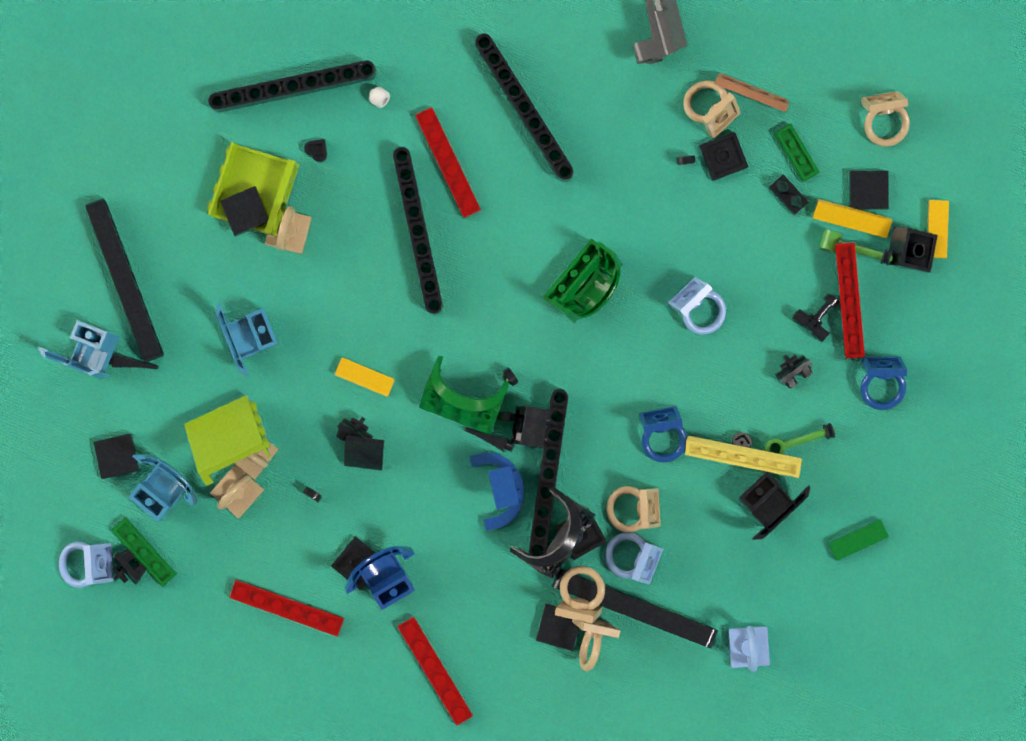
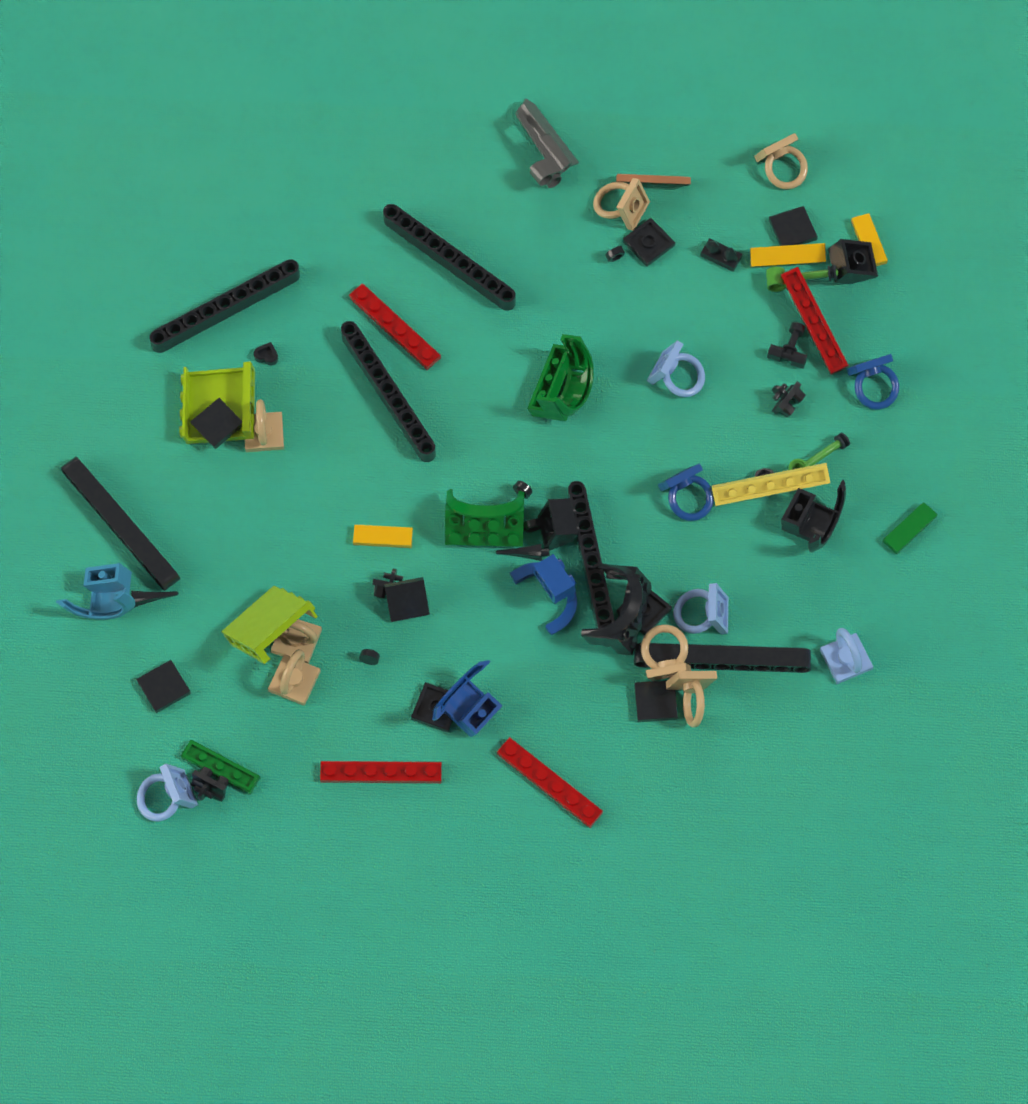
camera: 25 degrees left, 20 degrees down
dark azure piece [128,454,197,522] -> none
dark azure piece [215,303,278,376] -> none
white piece [369,87,390,108] -> none
tan tile [606,486,661,532] -> none
green tile [774,123,820,183] -> none

